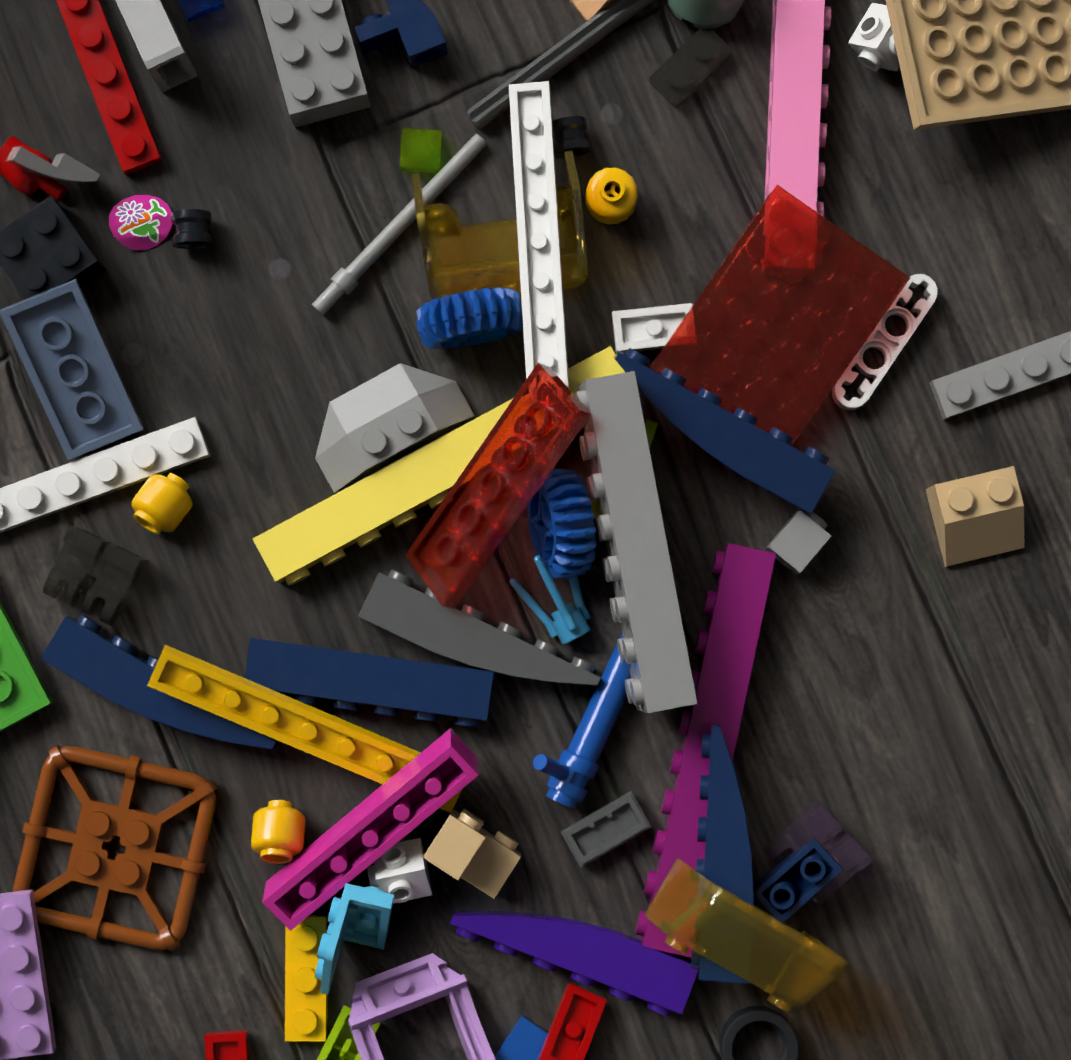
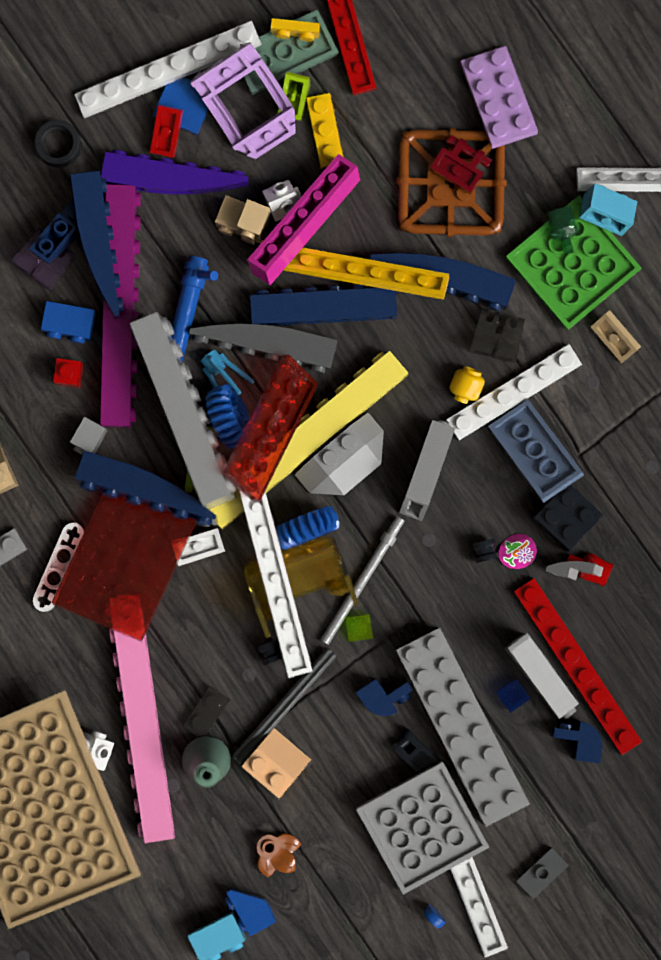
camera: 165 degrees right, 0 degrees up
yellow head [251,800,305,864] -> none
medium azure bracket [315,883,394,995] -> none
dark grey plate [560,791,651,868] -> none
yellow head [585,167,638,224] -> none
clear yellow windscreen [645,858,850,1013] -> none
none -> blue brick [41,301,97,344]
none -> red brick [54,358,84,389]
none -> light grey slope [399,420,455,521]
none -> dark red plate [430,135,492,195]

